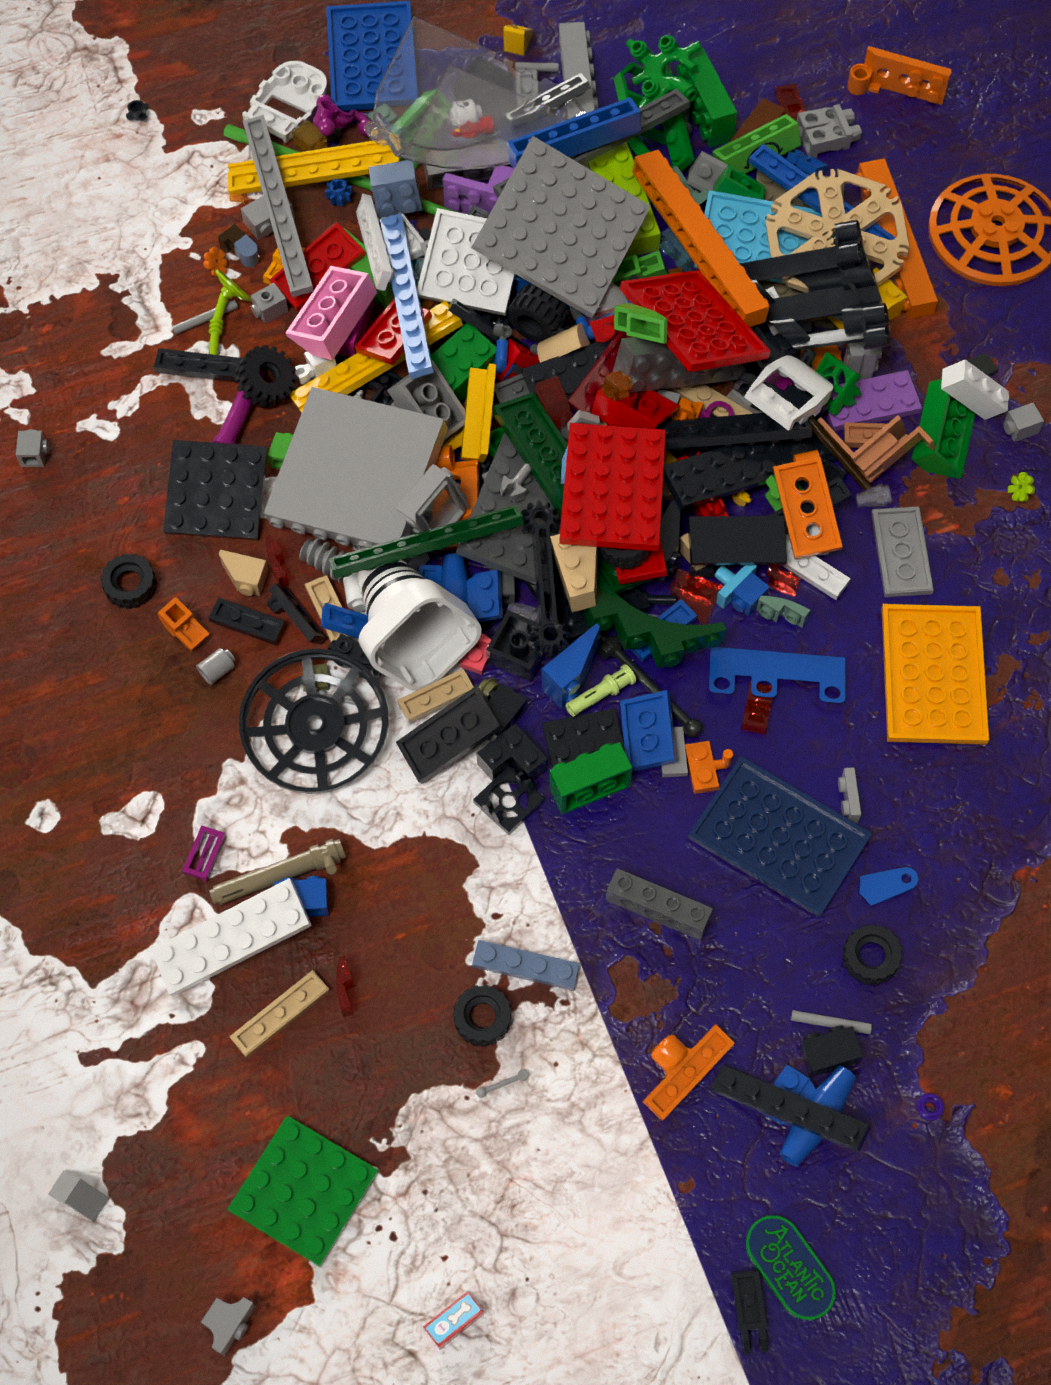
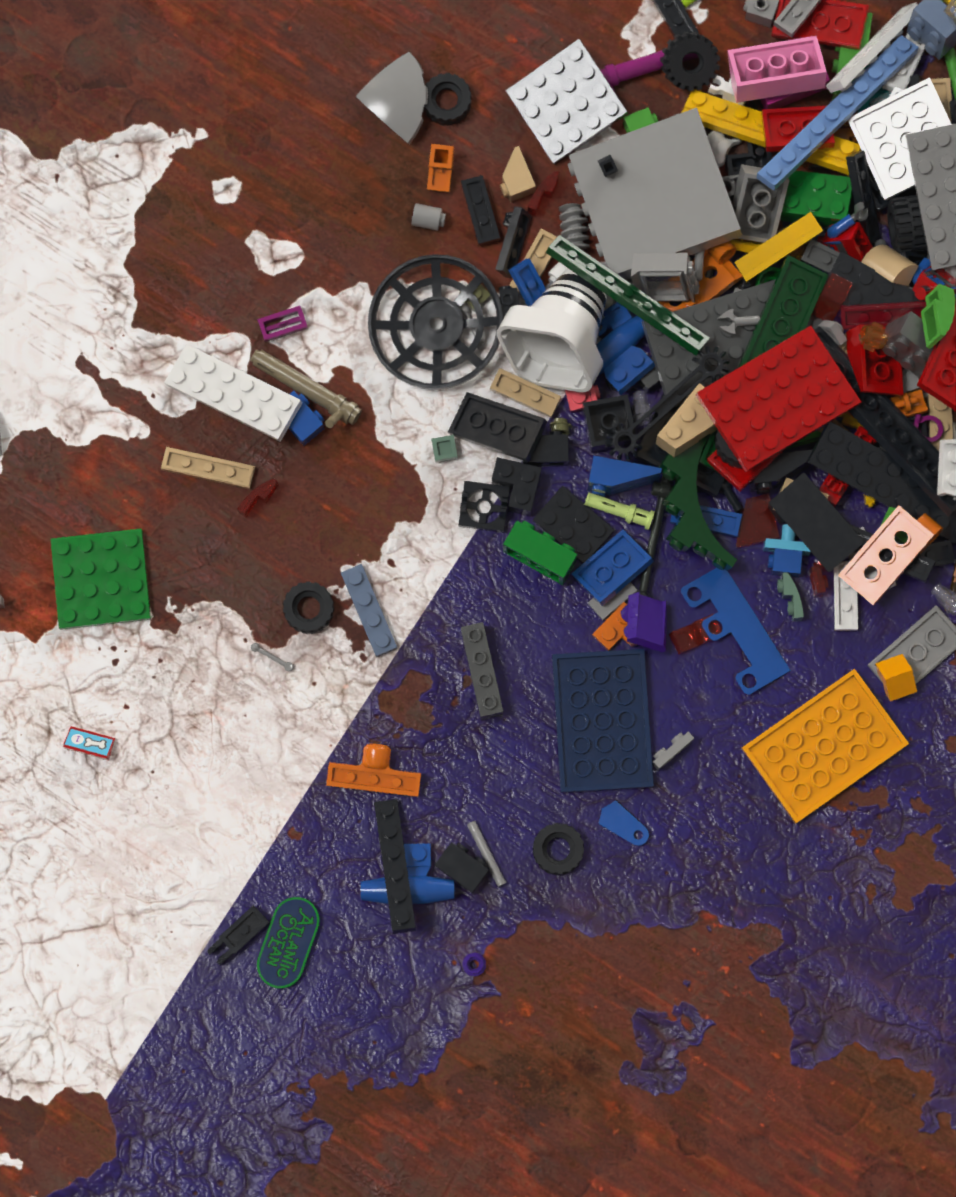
camera: 55 degrees right, 15 degrees up
none -> light grey brick [356,52,428,144]
none -> sand green plate [431,435,458,462]
none -> black piece [598,155,618,177]
none -> dark purple slope [621,592,667,652]
none -> light orange piece [875,654,917,702]

